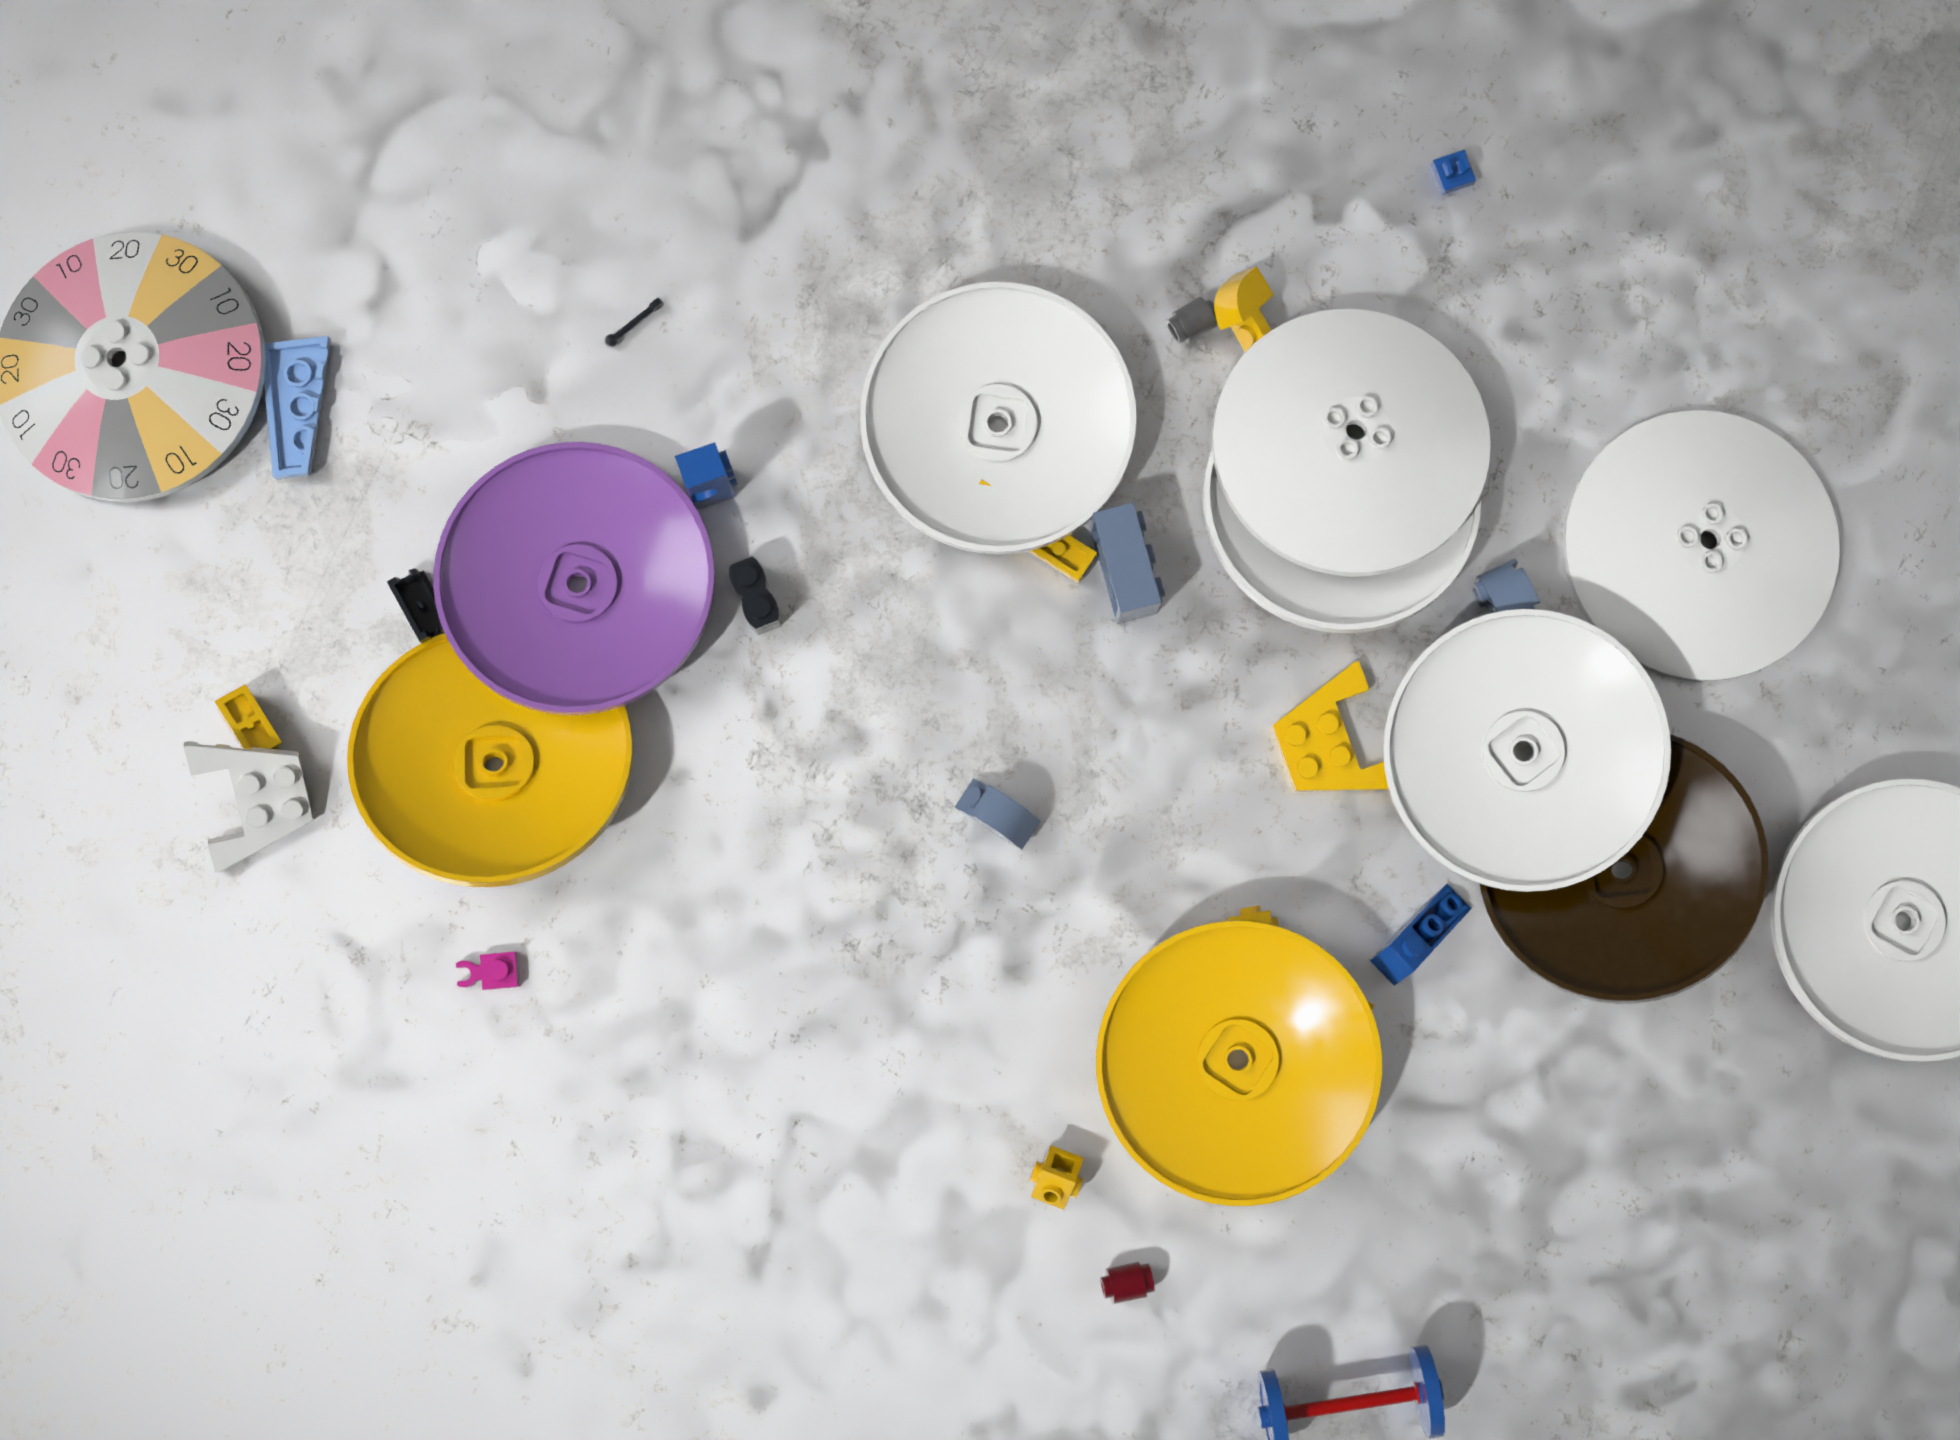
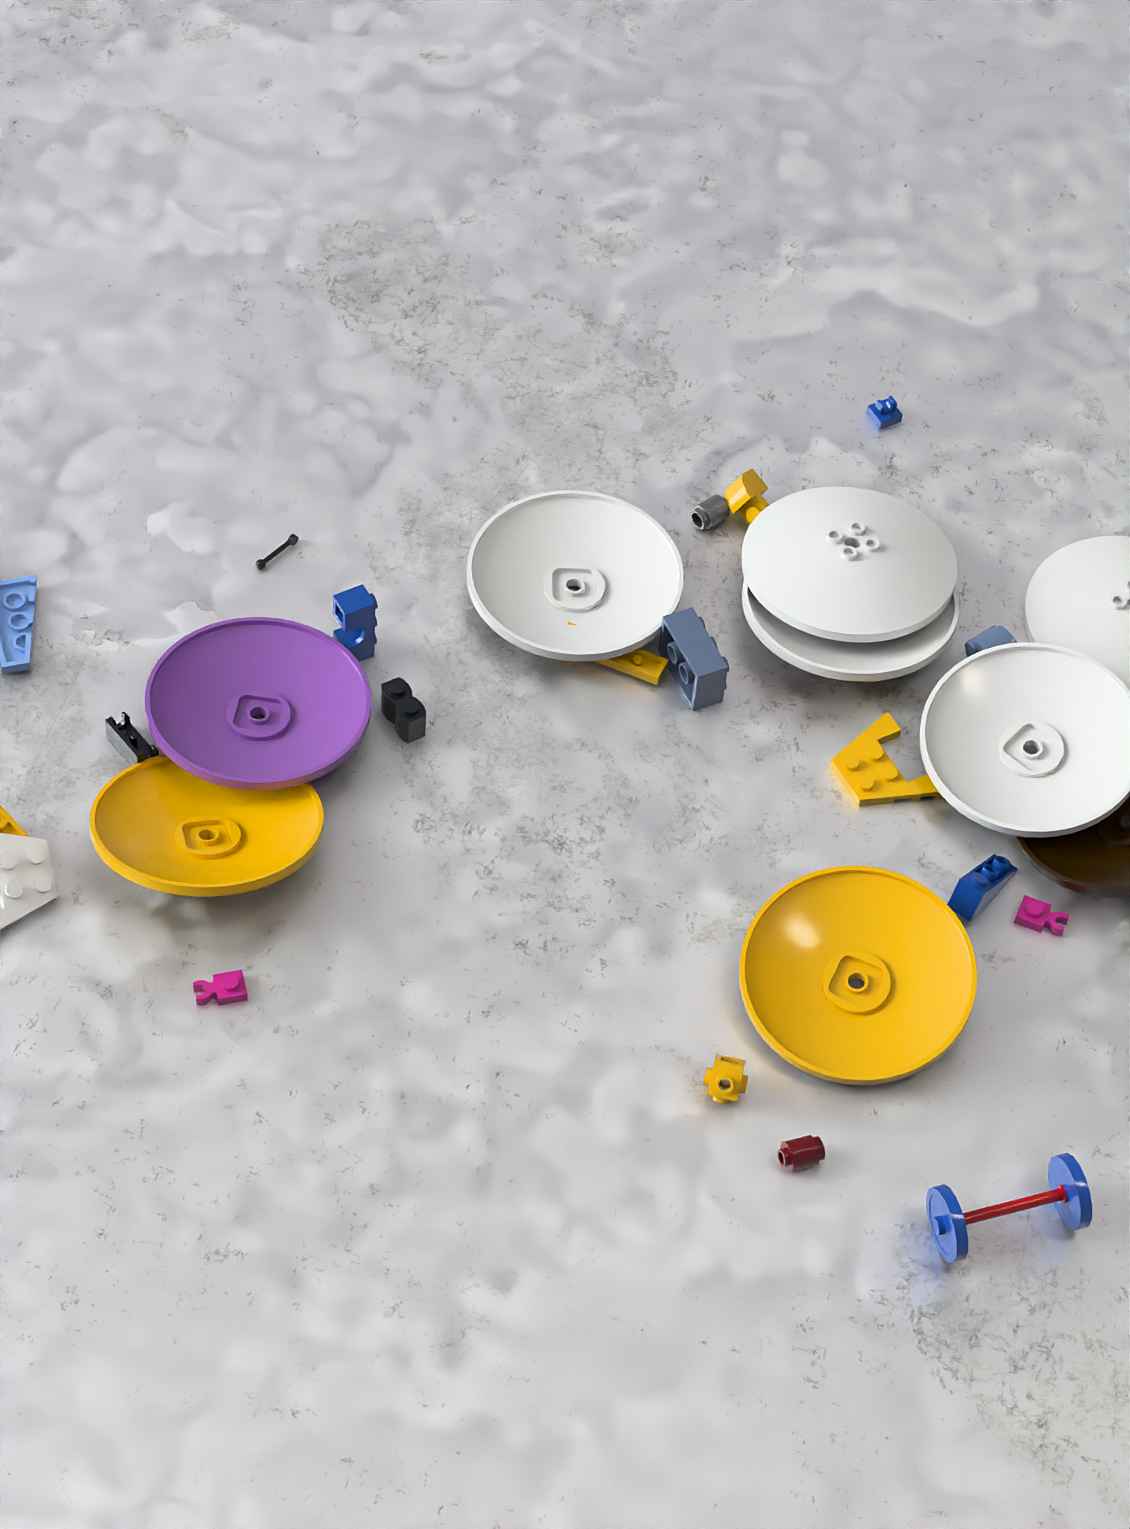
camera: 10 degrees left, 30 degrees down
sand blue brick [955,778,1041,850] -> none
none -> dark pink plate [1014,895,1069,936]

